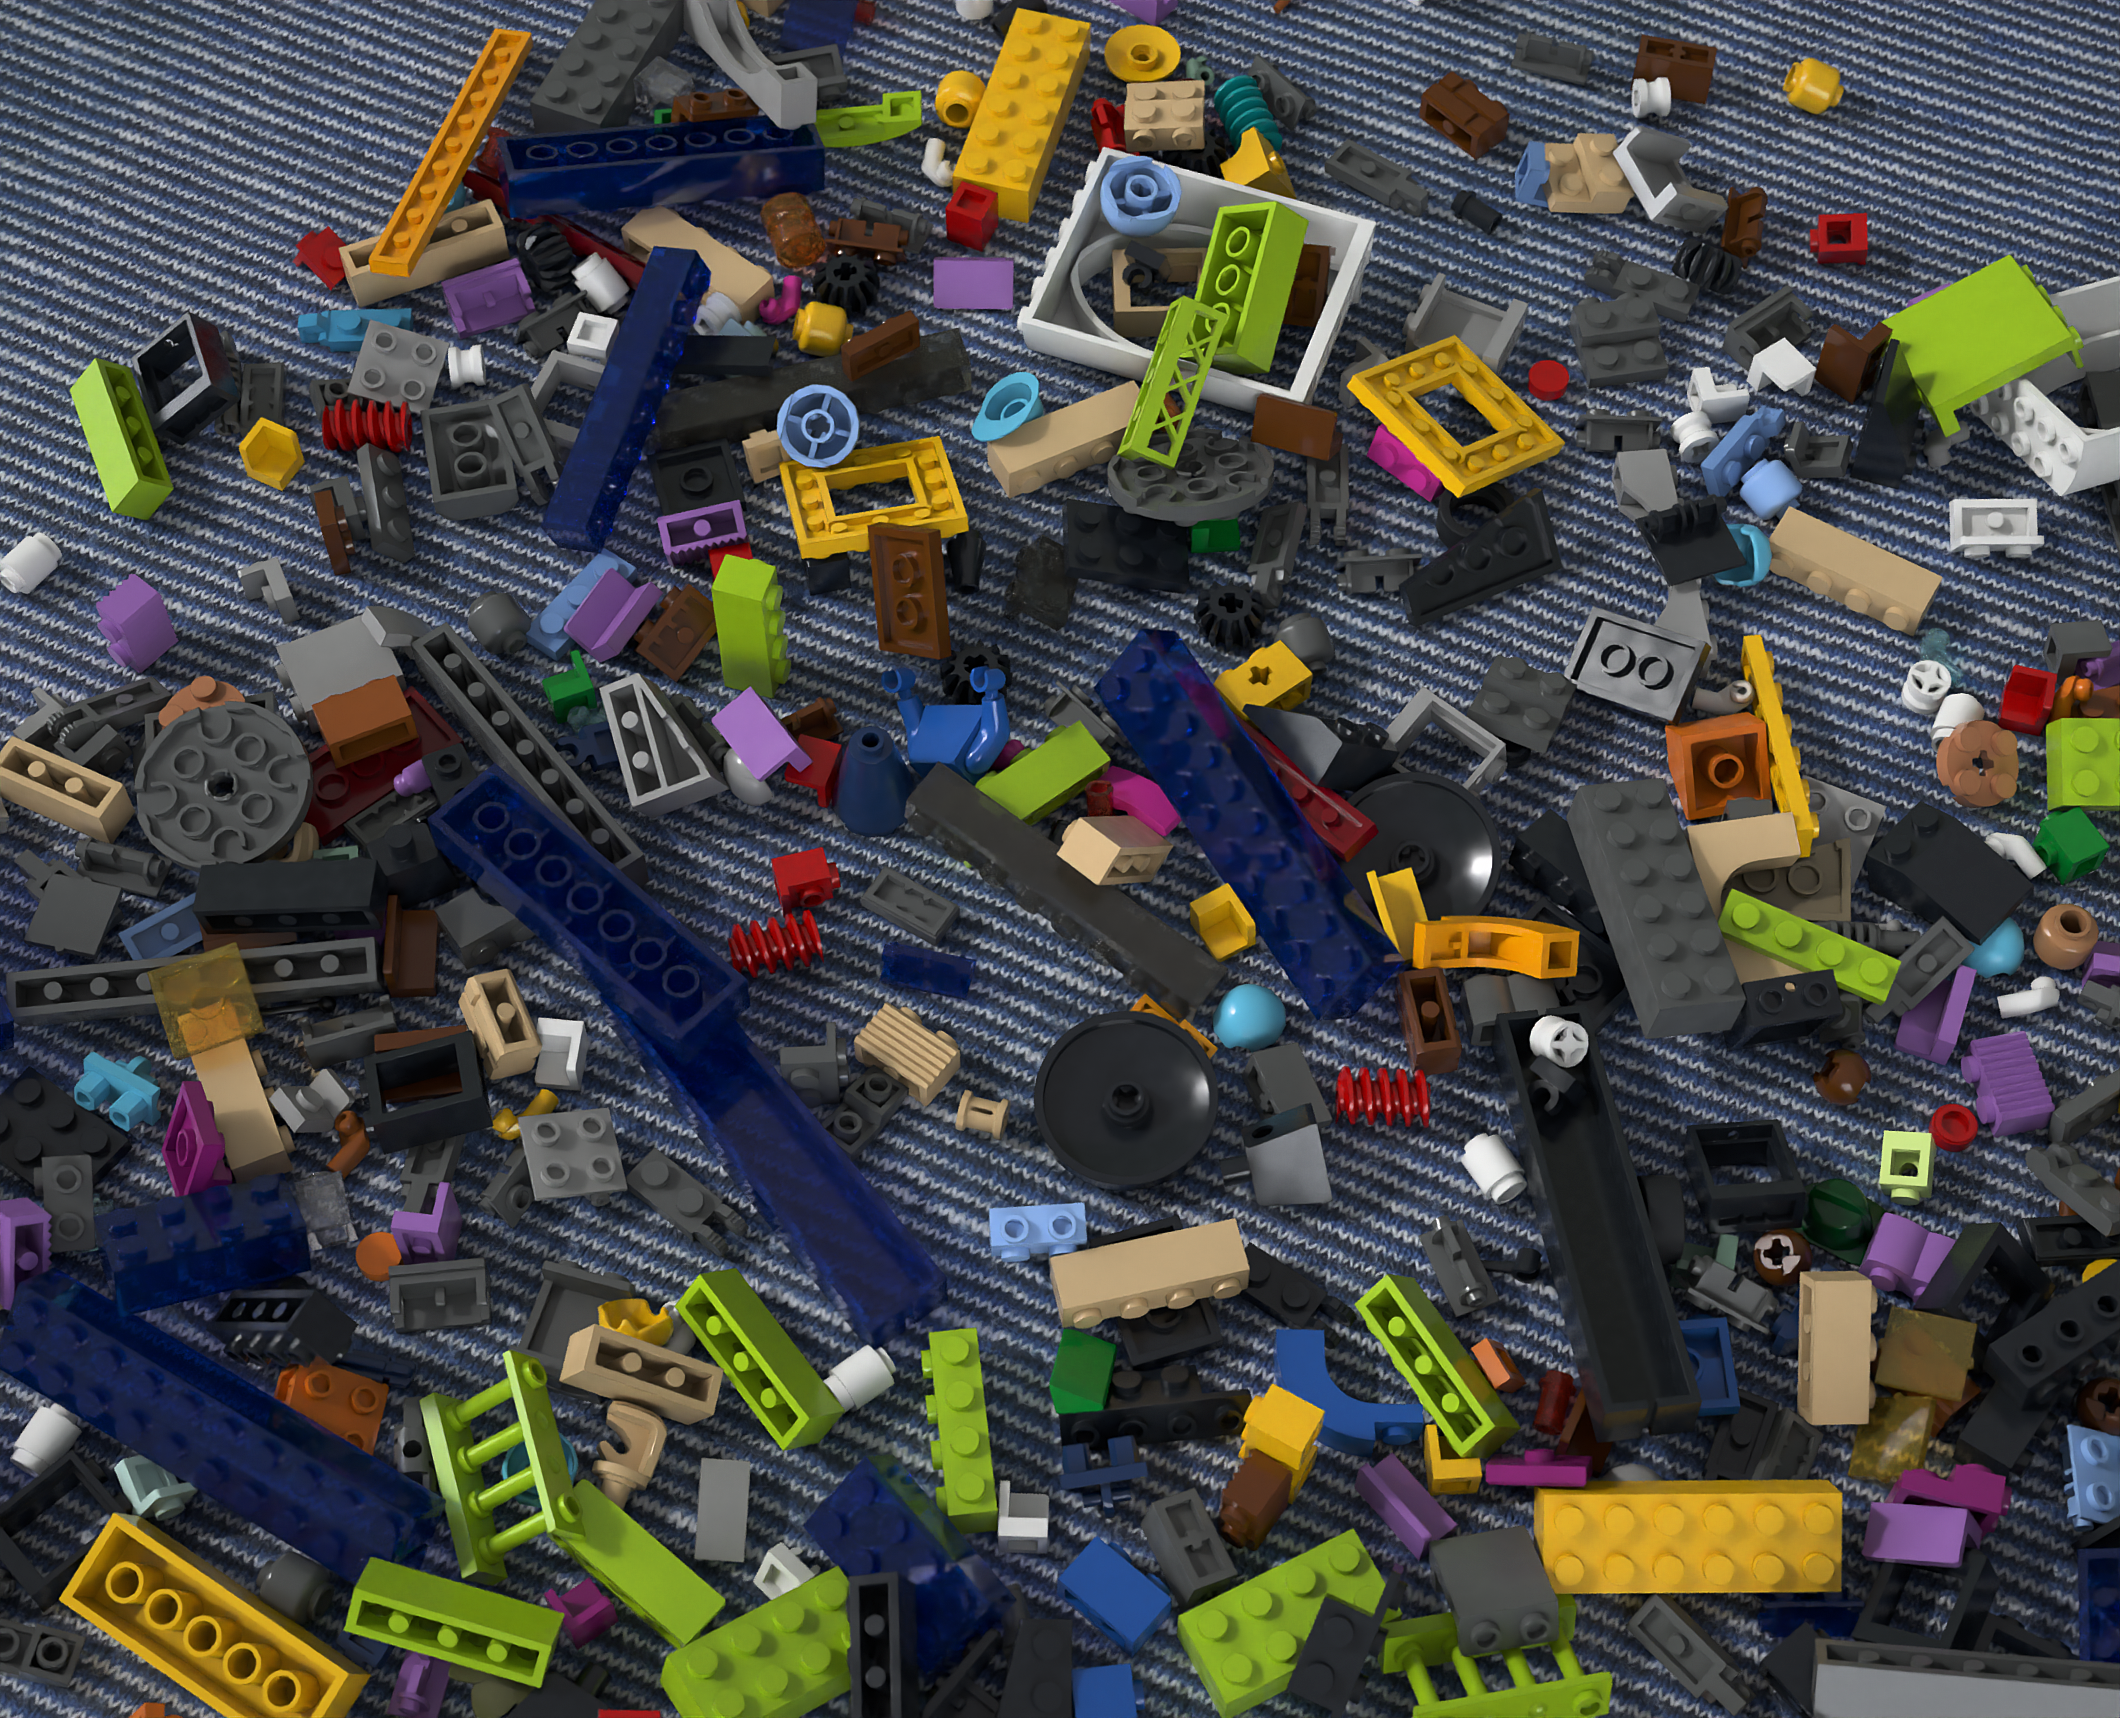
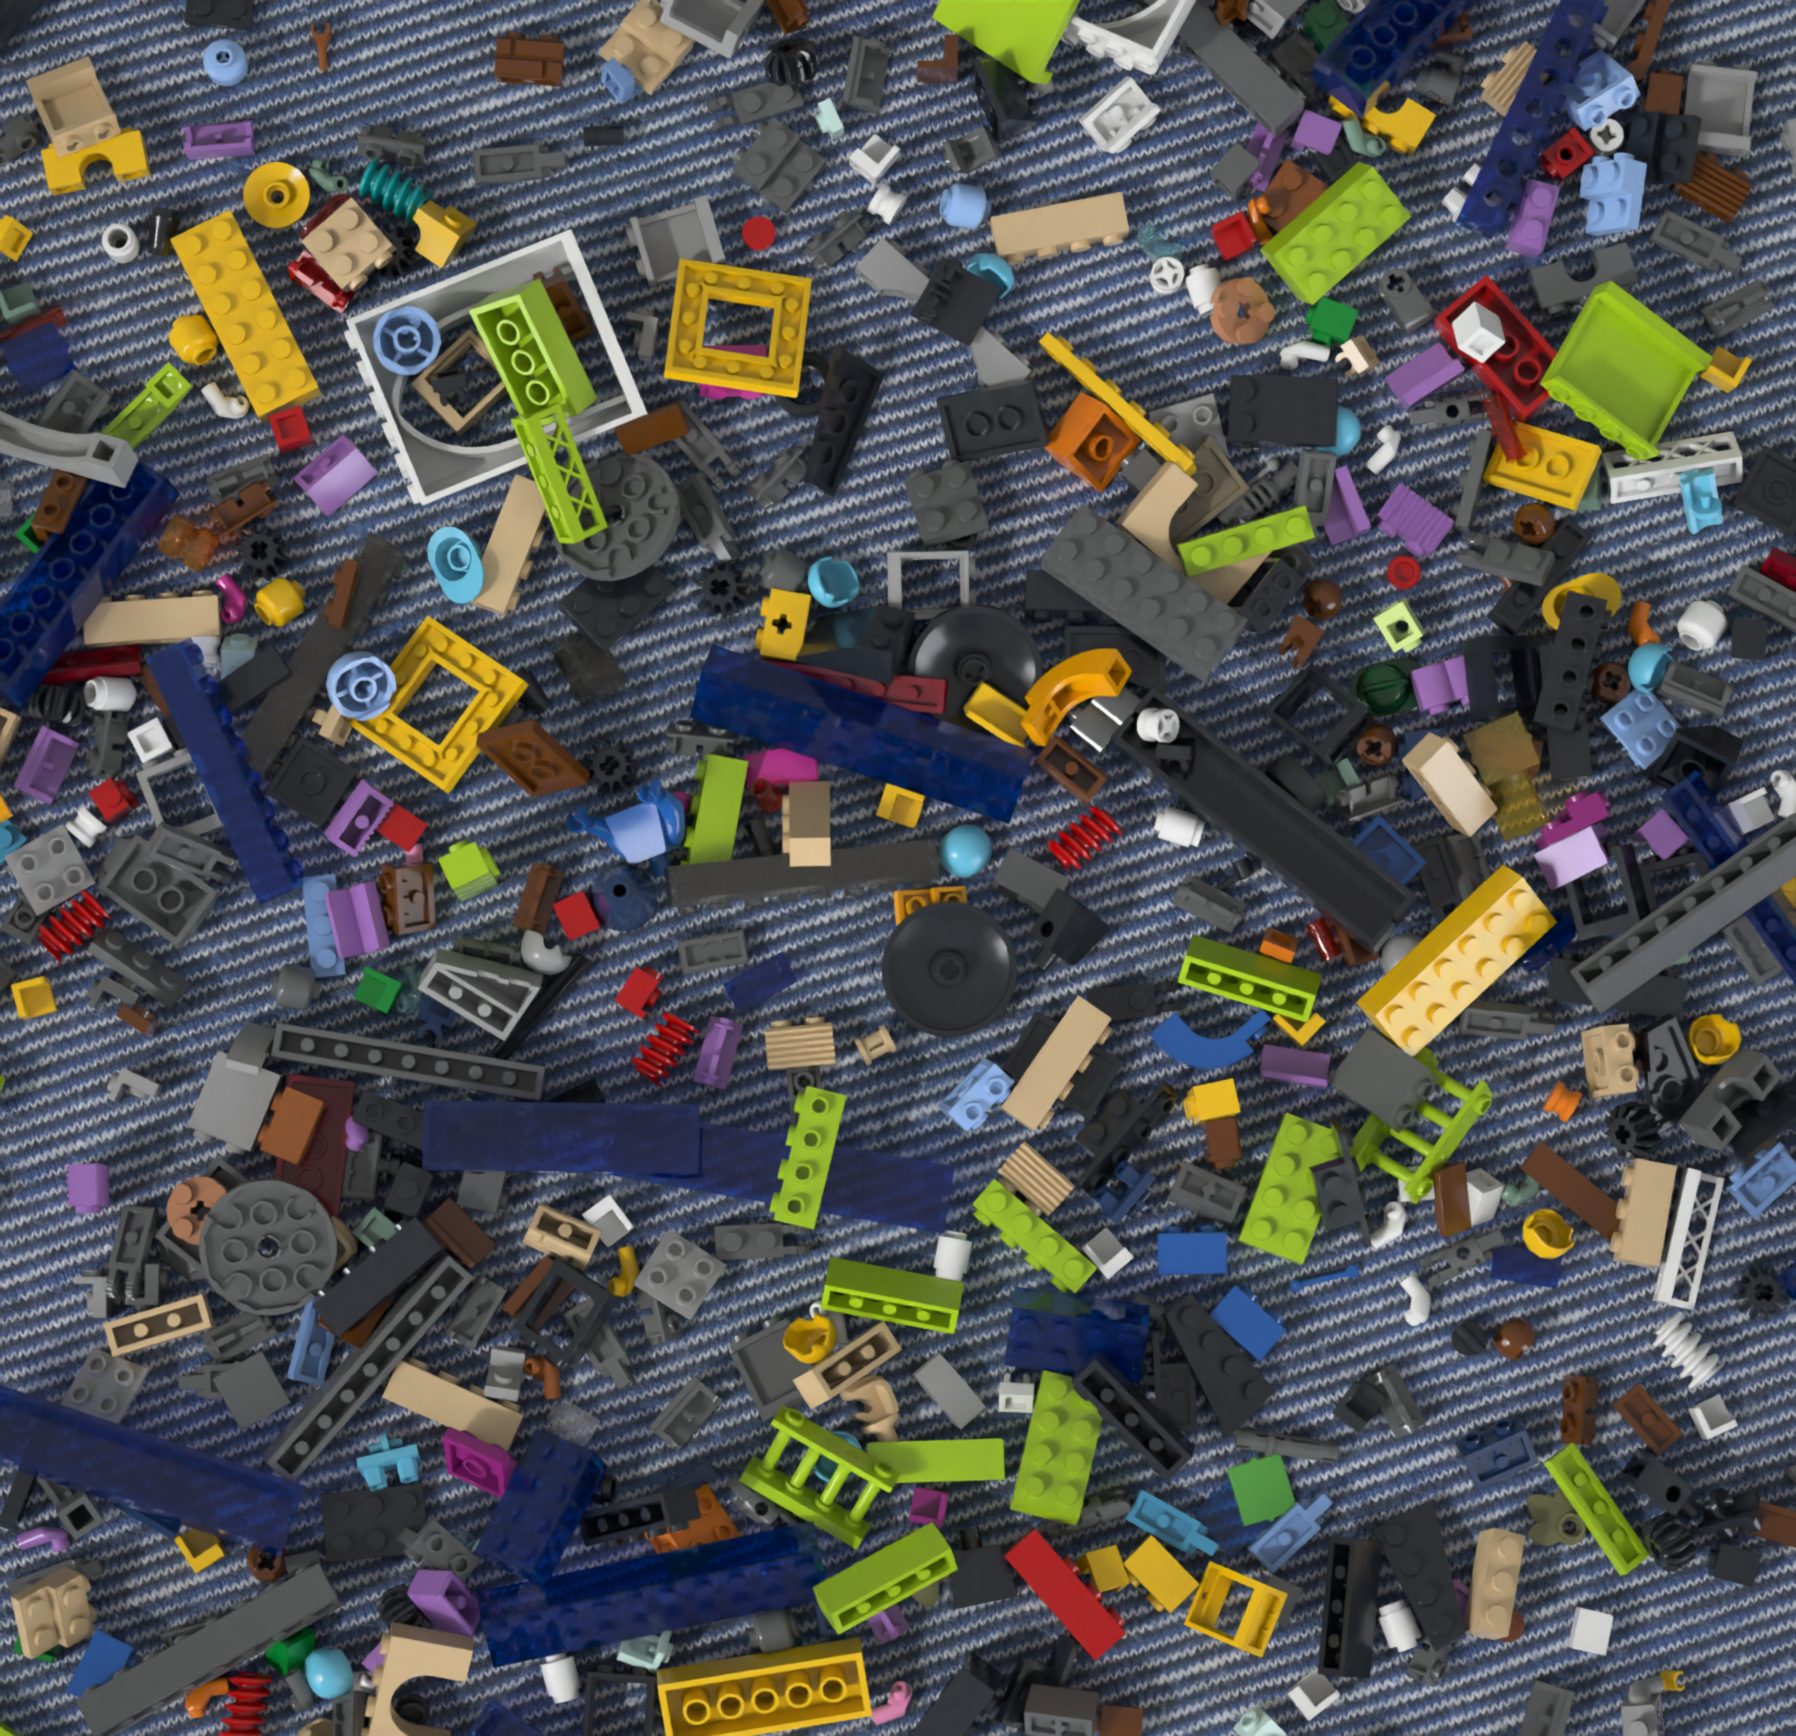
camera: 45 degrees left, 25 degrees up
clear yellow plate [147,942,266,1061] -> none
orange tile [355,1232,404,1282] -> none
medium lavender panel [390,1182,462,1265] -> none
medium lavender panel [712,686,813,782] -> none
dark grey bracket [780,1022,849,1109] -> none
green slope [1049,1329,1118,1414] -> none
magenta plate [1486,1449,1593,1487] -> none
white arm [1691,680,1755,716] -> none
medium blue hinge [1700,405,1786,497] -> none
white panel [1747,338,1816,396] -> none
medium nougat head [2033,903,2099,970] -> none
none -> red brick [88,778,140,824]
none -> black axle [492,952,590,1060]
none -> medium lavender hinge [693,1016,743,1090]
none -> lime brick [769,1086,847,1230]
none -> medium azure hair [808,556,860,608]
none -> light aqua plate [815,98,844,140]
none -> tan brick [997,1141,1075,1218]
none -> reddish brown hinge [1279,614,1325,671]
none -> tan tile [1335,335,1381,377]
none -> medium lavender panel [1631,809,1689,860]

